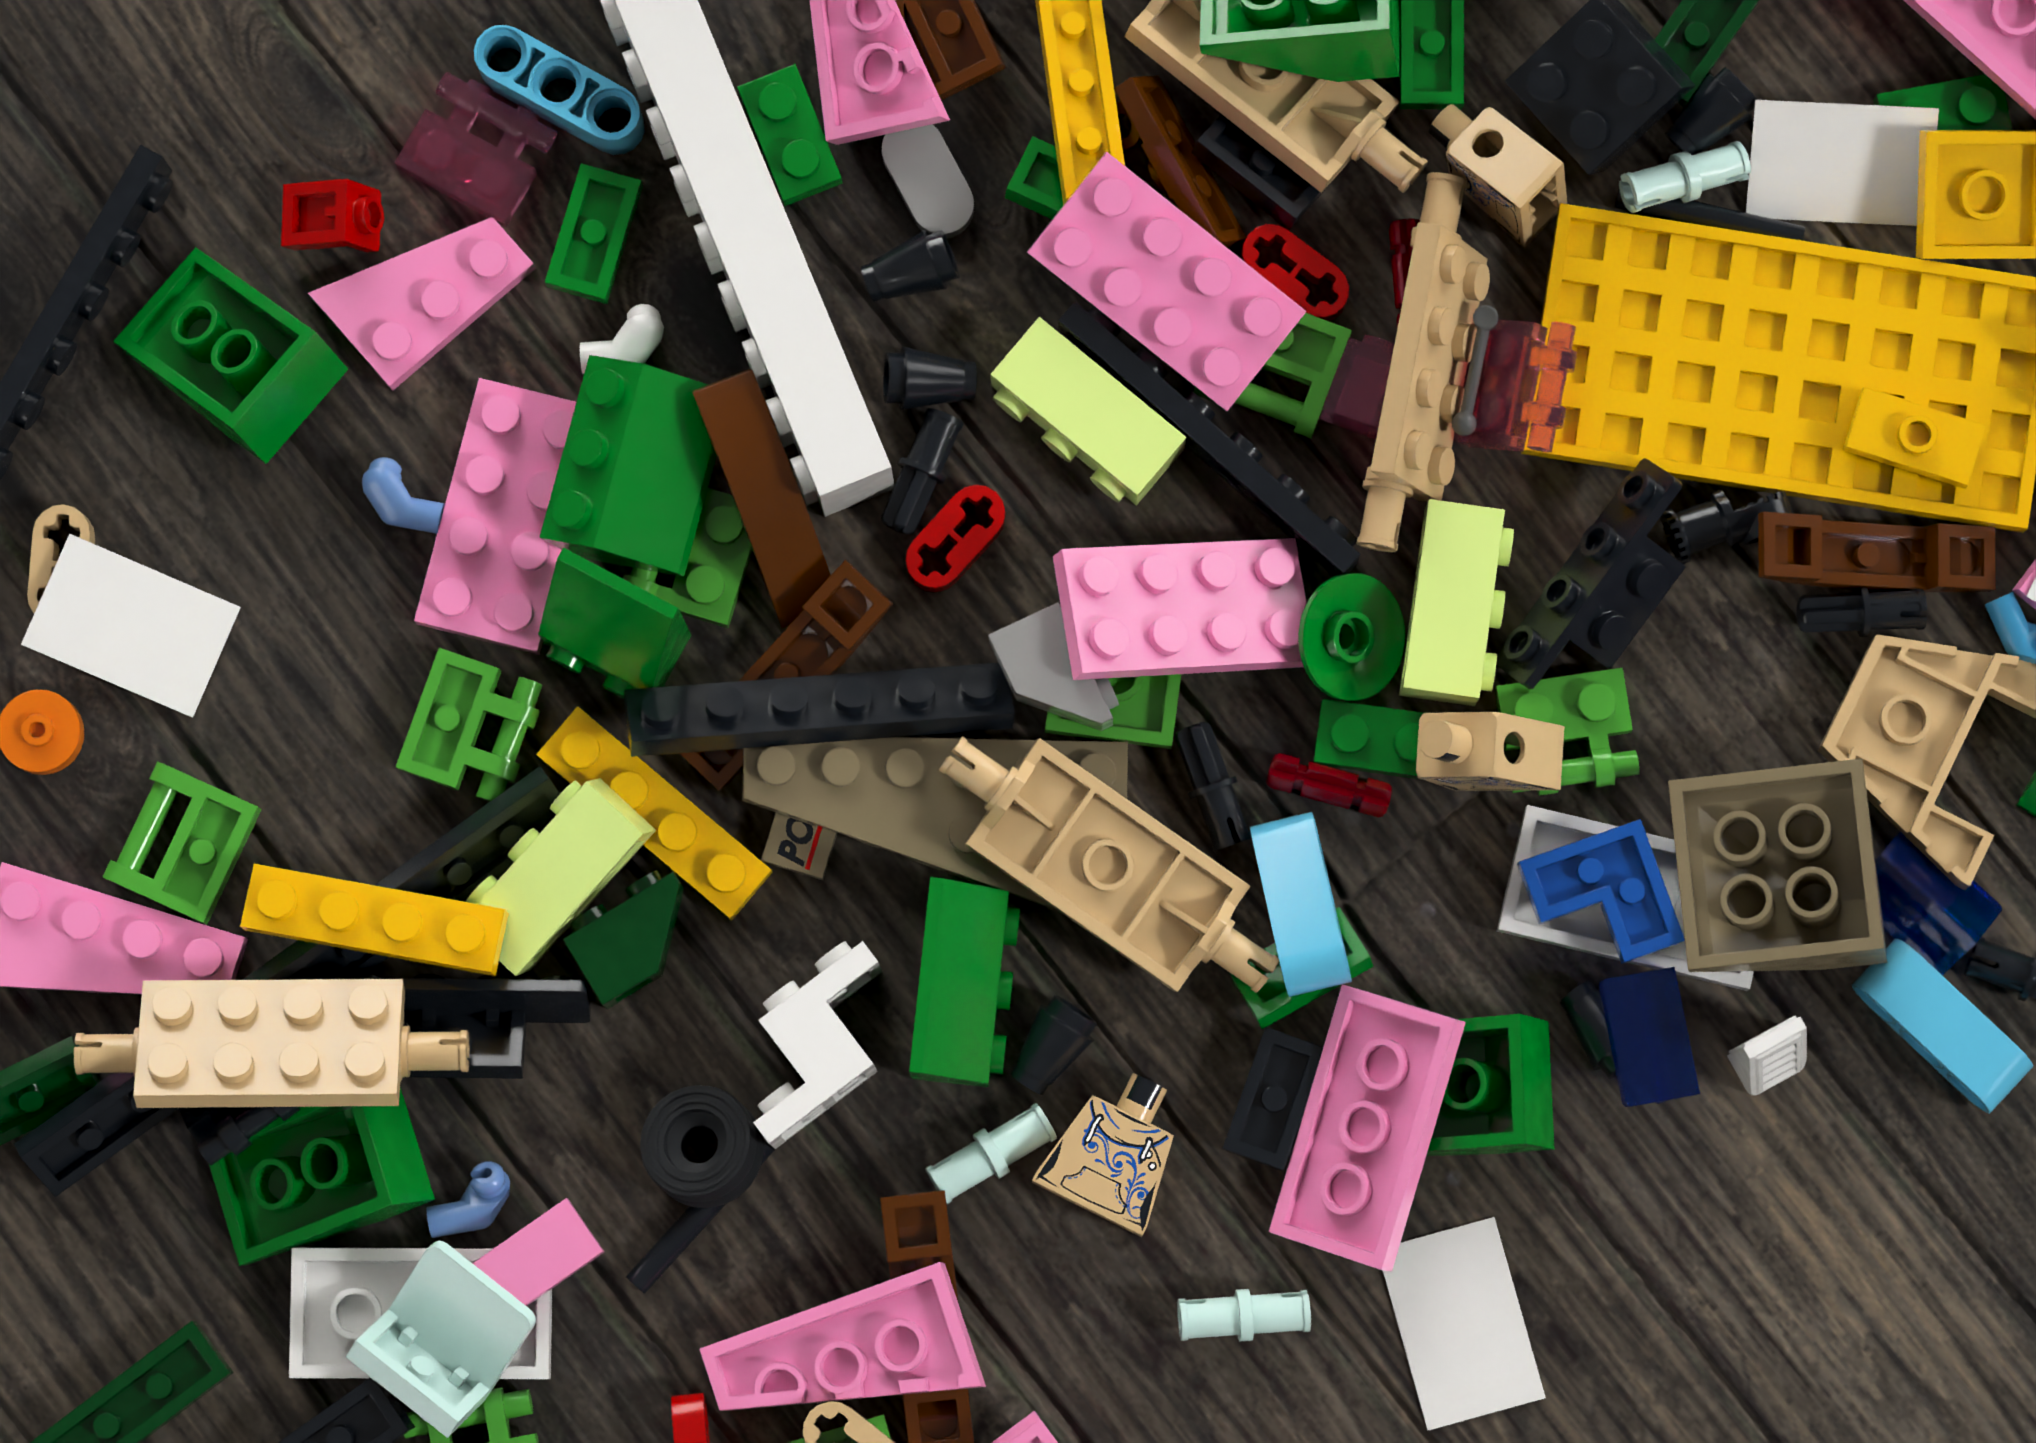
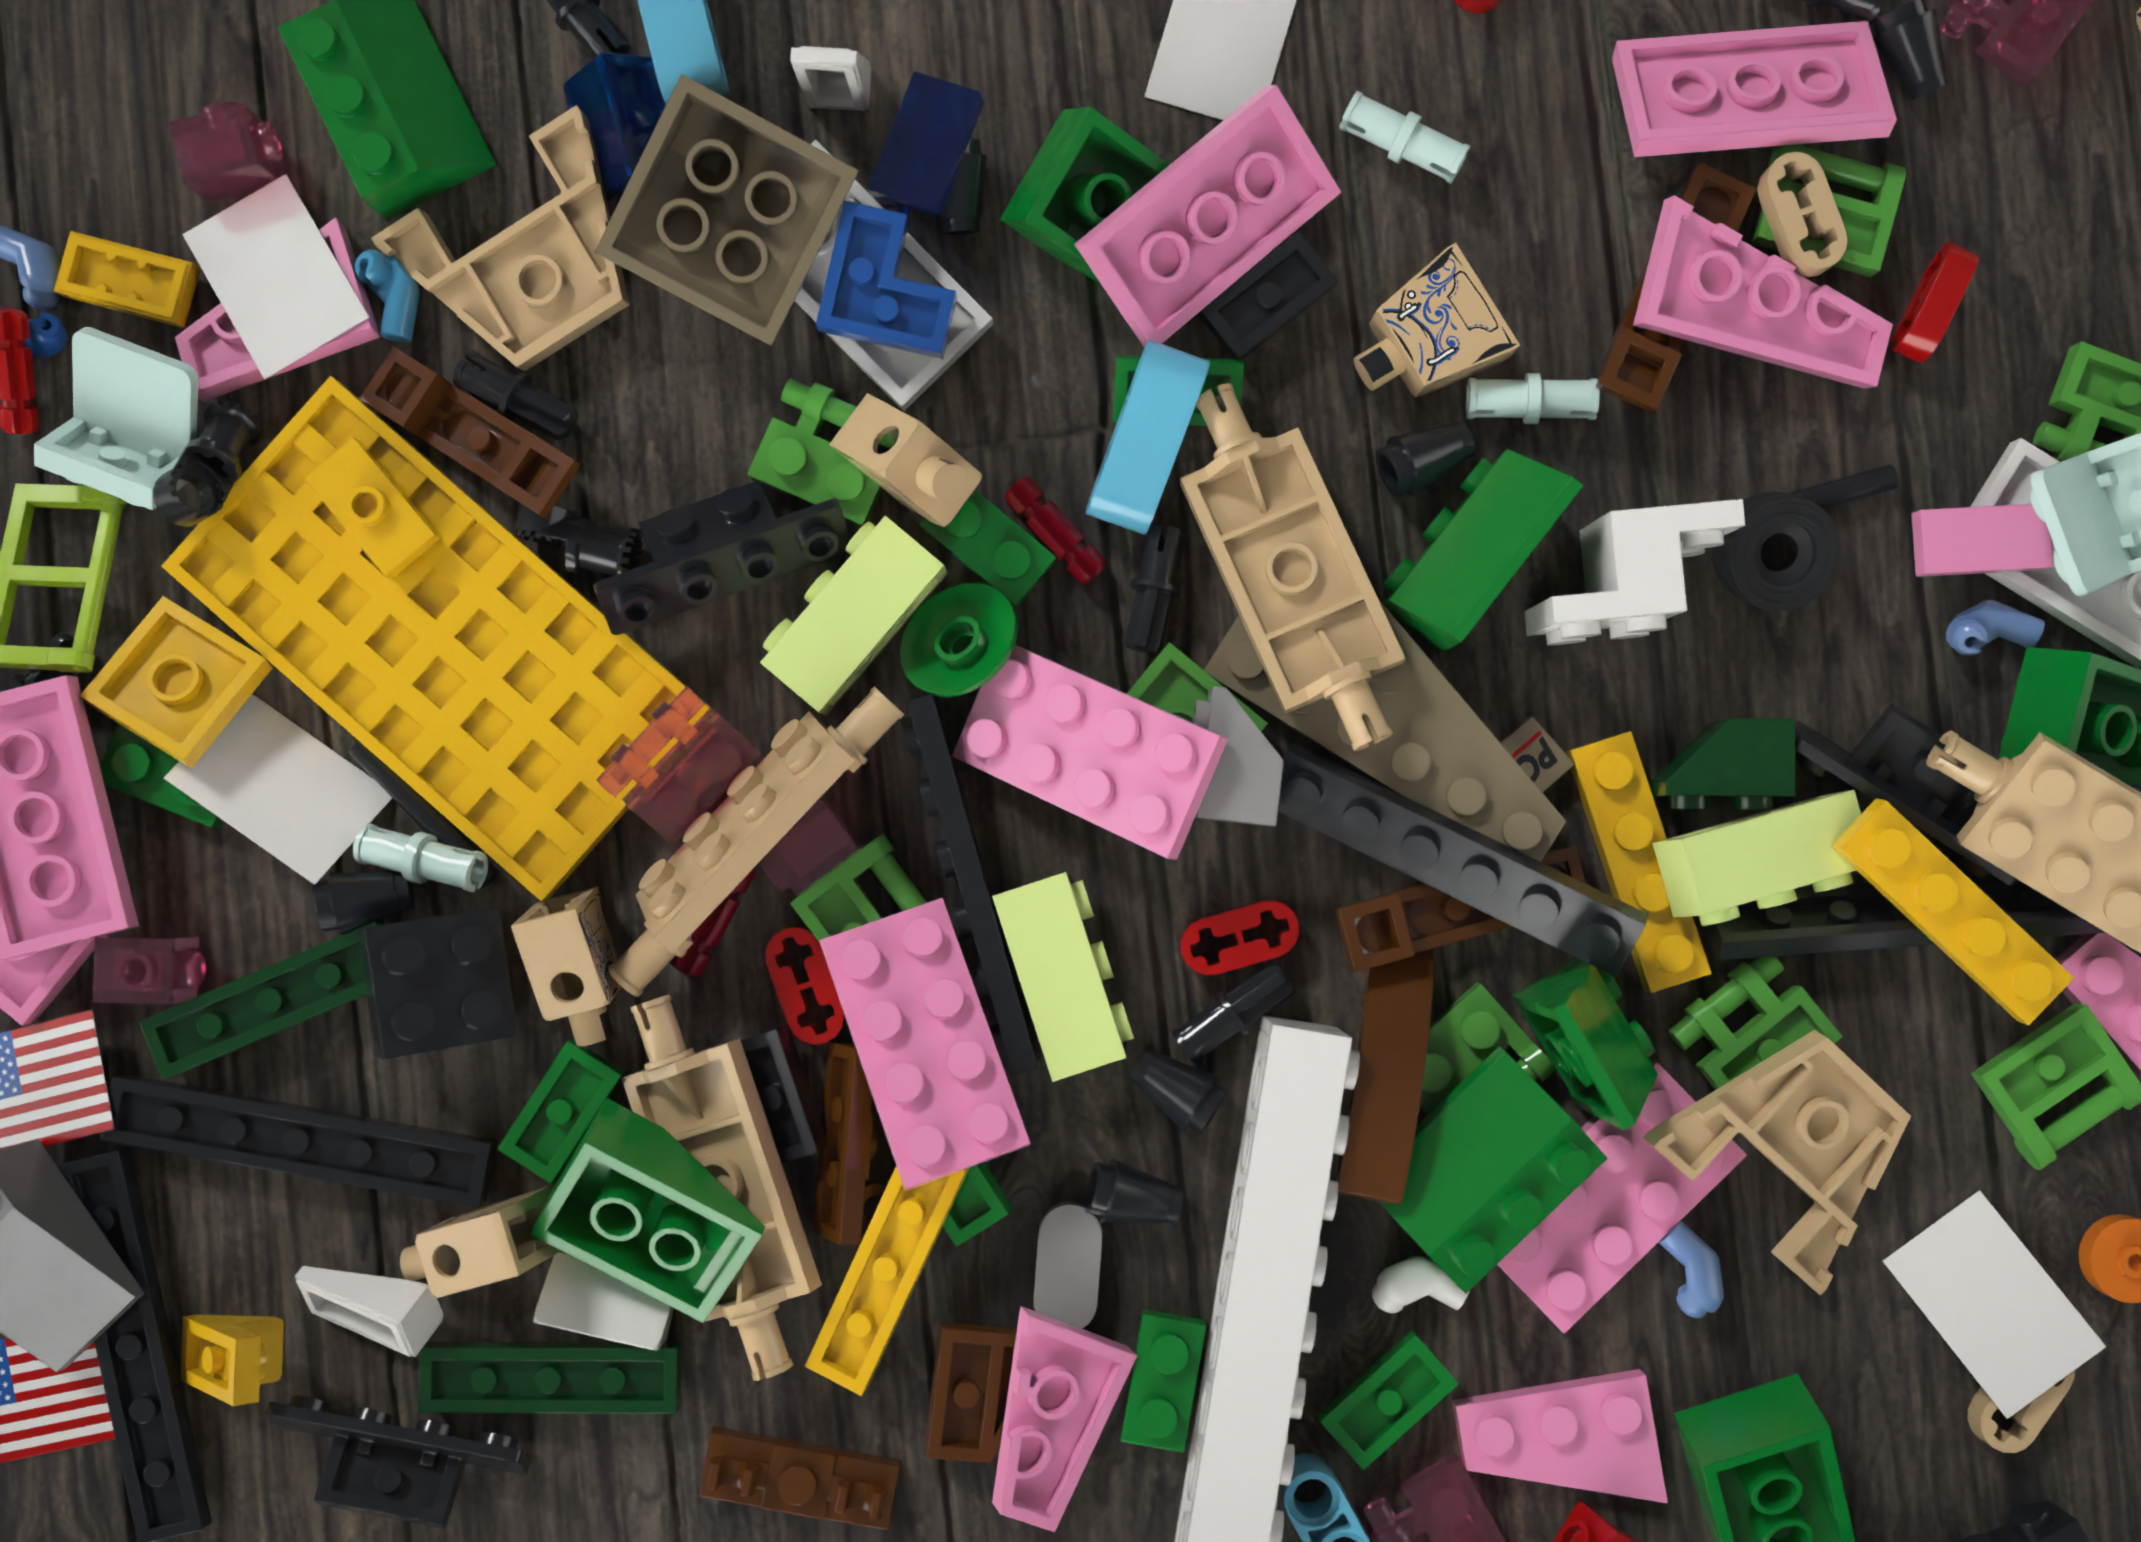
camera: 145 degrees left, 5 degrees up
dark grey hinge [1452,305,1498,436] -> none
none -> tan wing [1643,1030,1911,1296]

